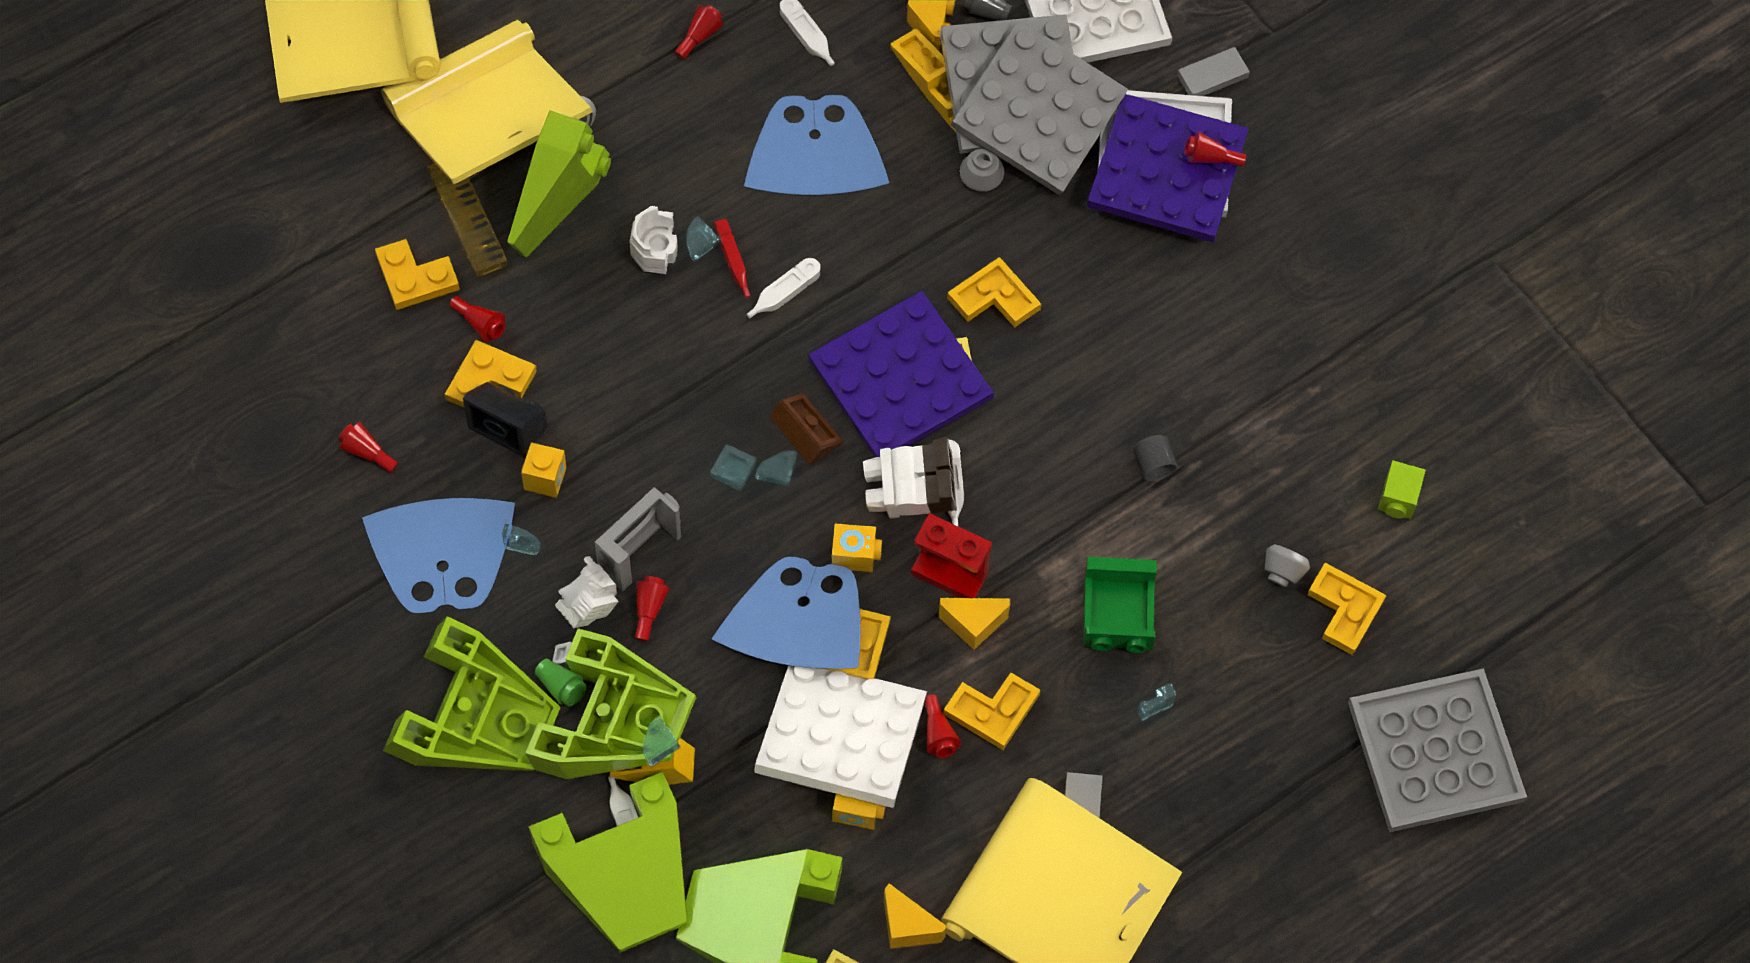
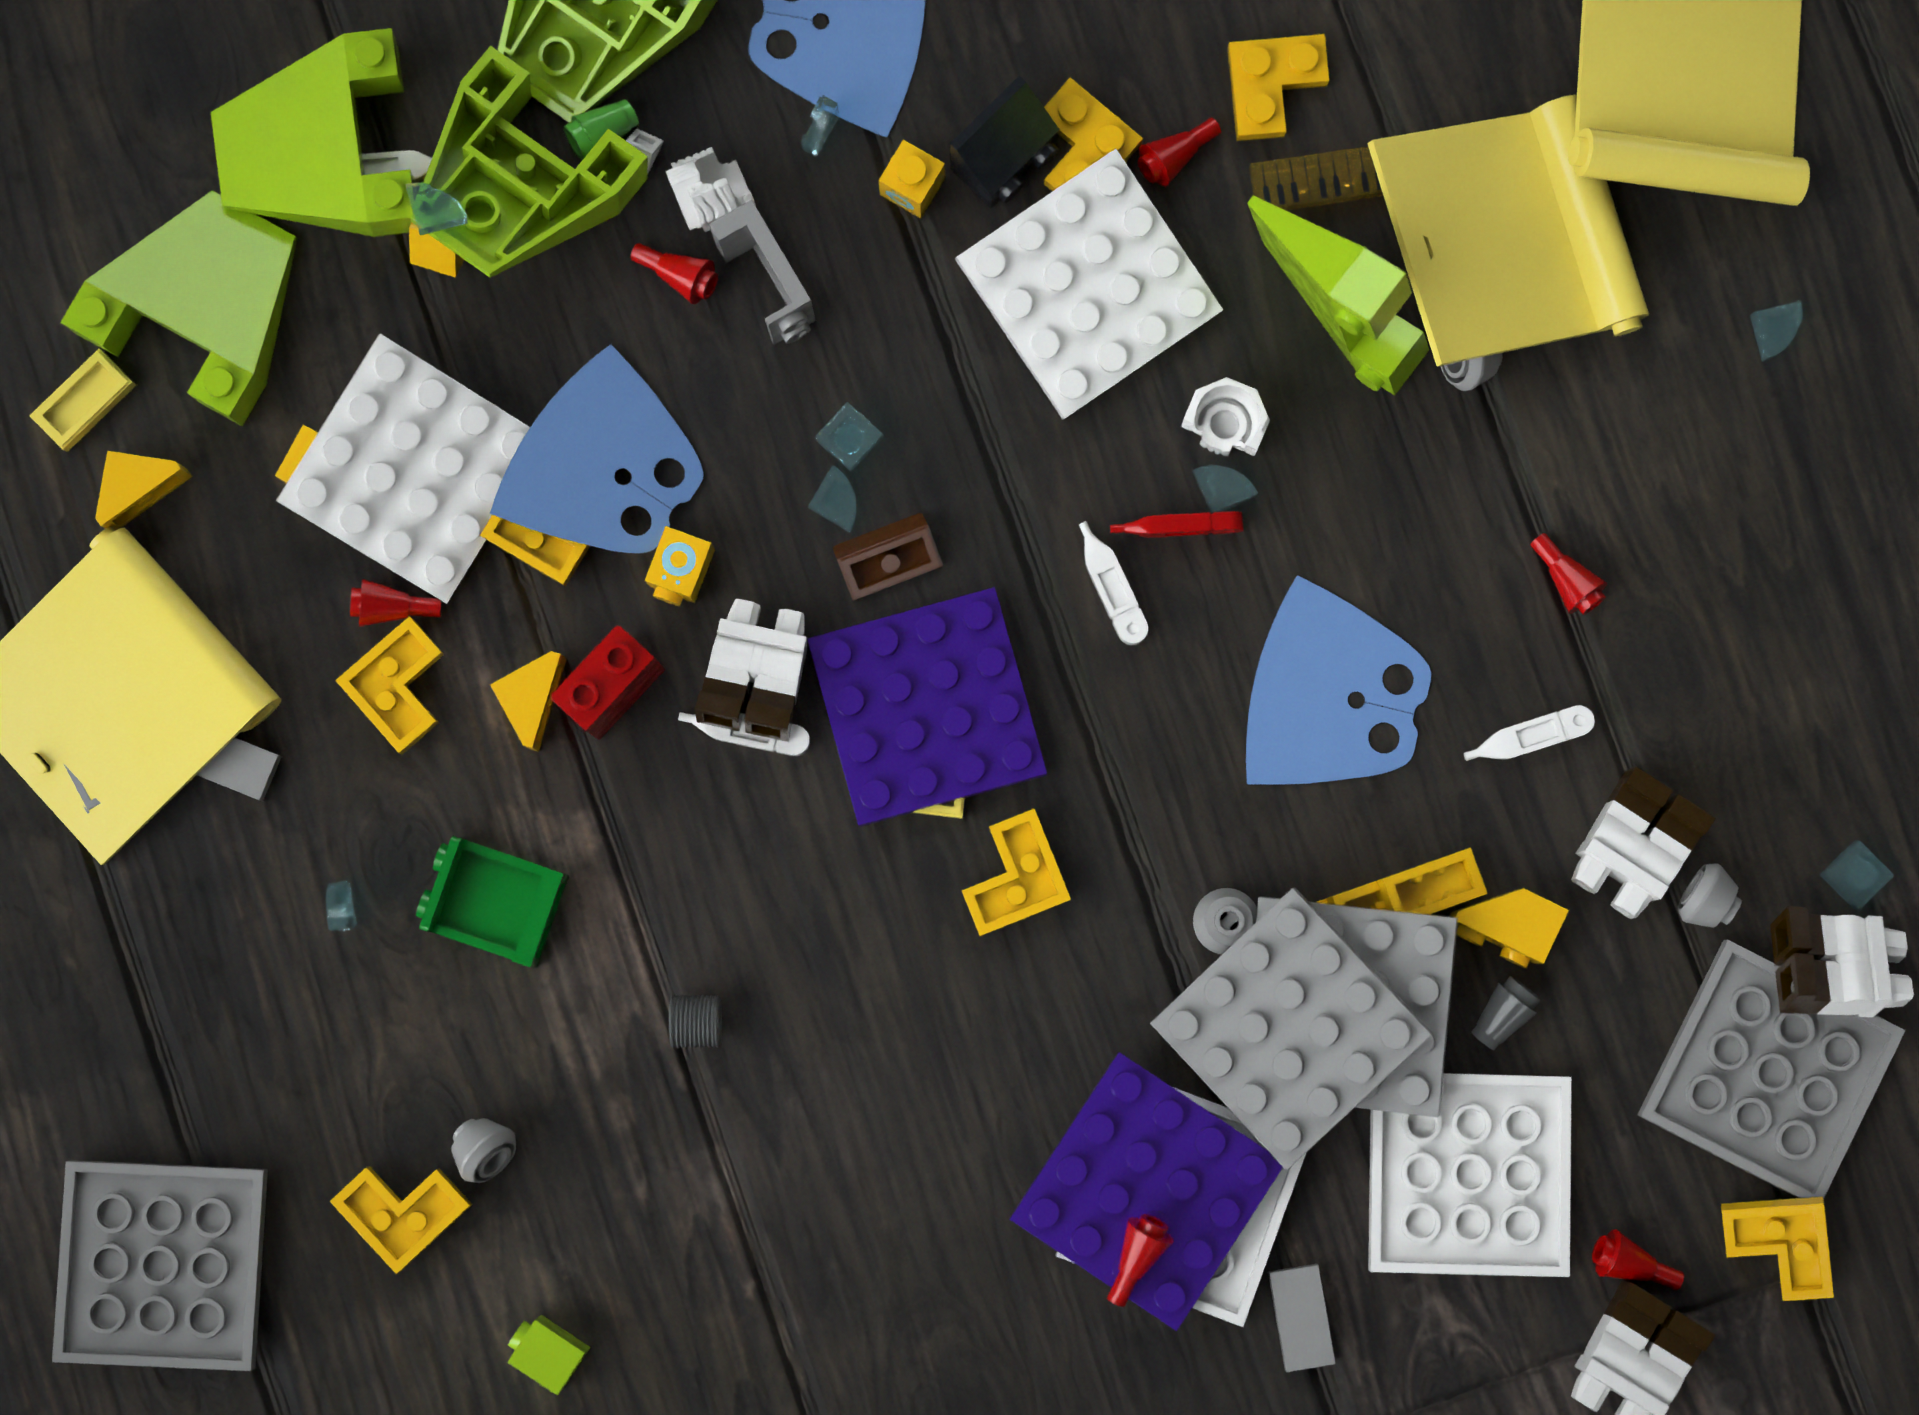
camera: 110 degrees right, 20 degrees up
none -> white plate [955,149,1223,419]

